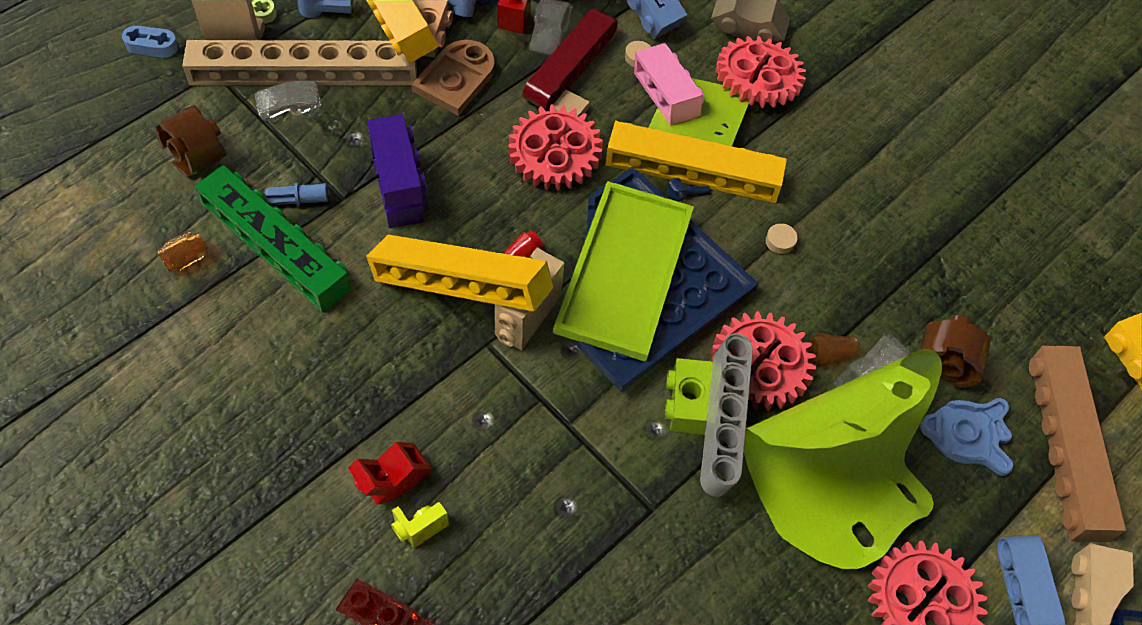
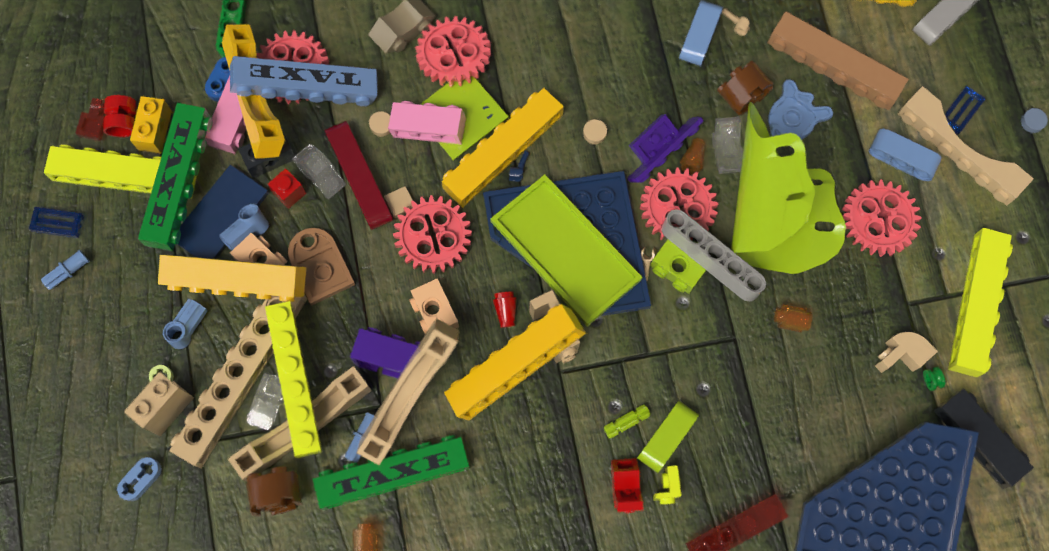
camera: 55 degrees left, 15 degrees up
none -> tan arch [228,366,371,482]
none -> neon yellow brick [265,301,322,458]
none -> tan arch [357,318,459,465]
none -> light nougat brick [409,279,459,334]
none -> lime axle [604,405,651,438]
none -> dark purple bracket [627,114,704,183]
none -> lime beam [637,401,699,473]
none -> tan hand [641,246,656,281]
none -> medium blue beam [679,0,723,66]
none -> tan hand [722,9,749,36]
none -> clear orange brick [774,304,812,332]

